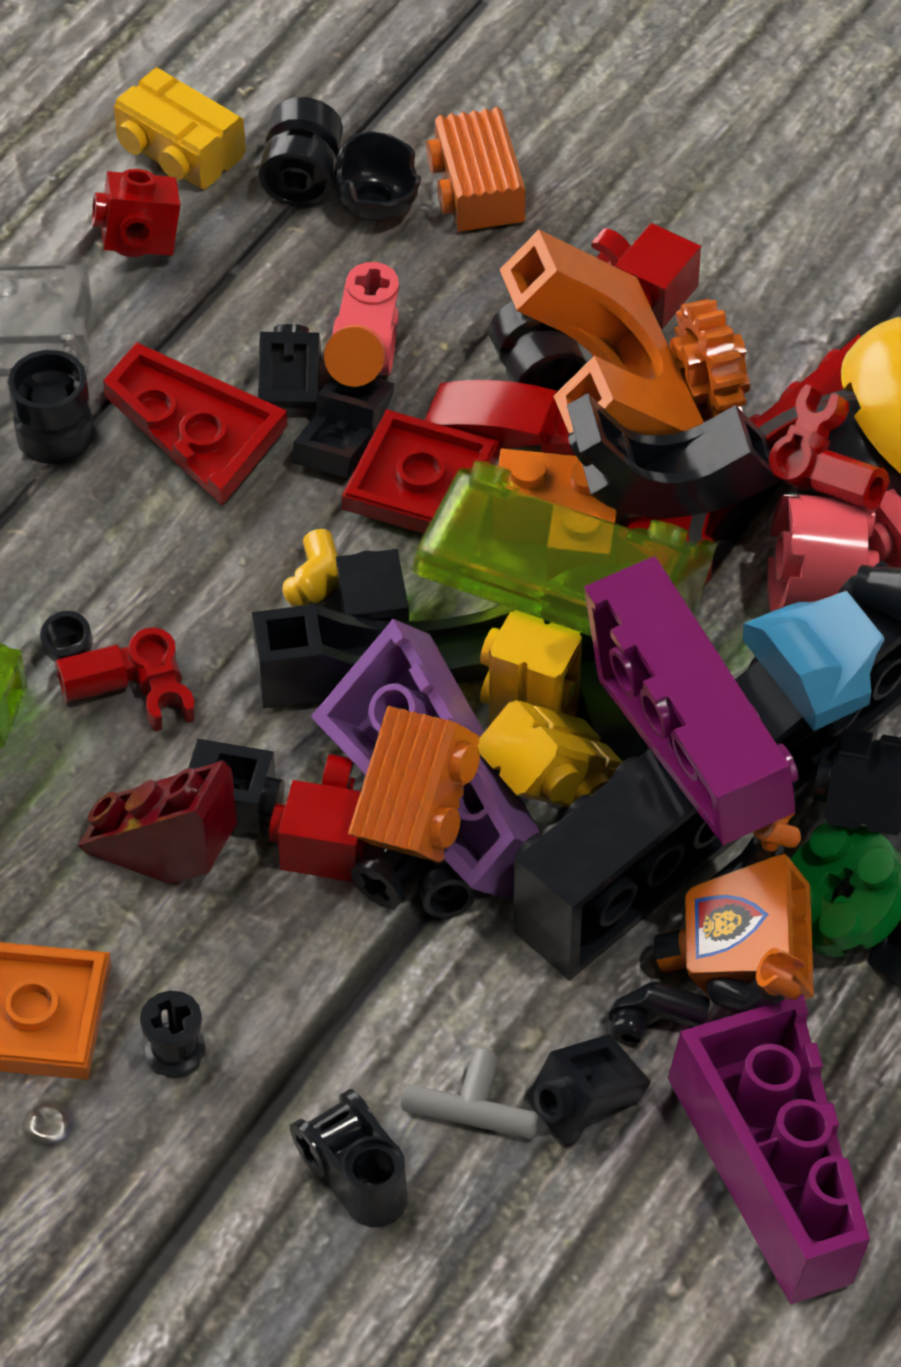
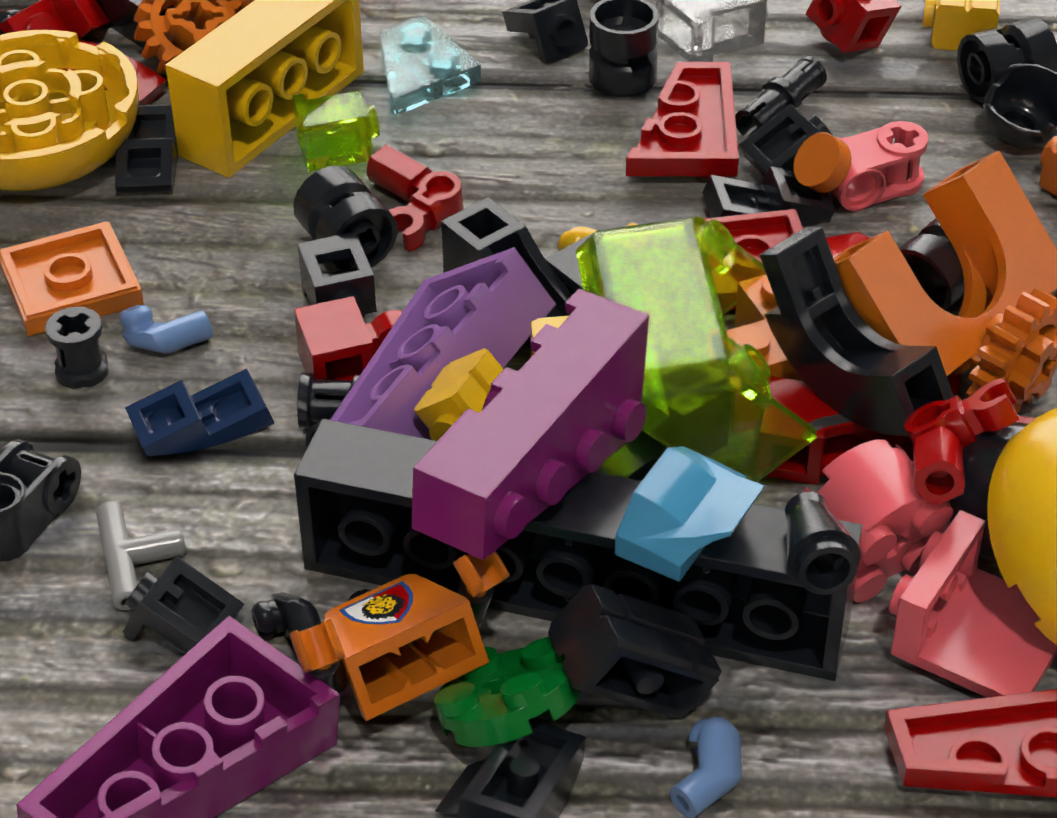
camera: 60 degrees right, 10 degrees down
black hinge [40,611,93,662] -> none
dark red slope [77,760,237,884] -> none
orange brick [348,706,480,863] -> none
none -> medium blue arm [119,305,213,354]
none -> dark blue slope [125,368,274,456]
none -> black wheel [293,166,398,270]
none -> black pin [735,56,827,137]

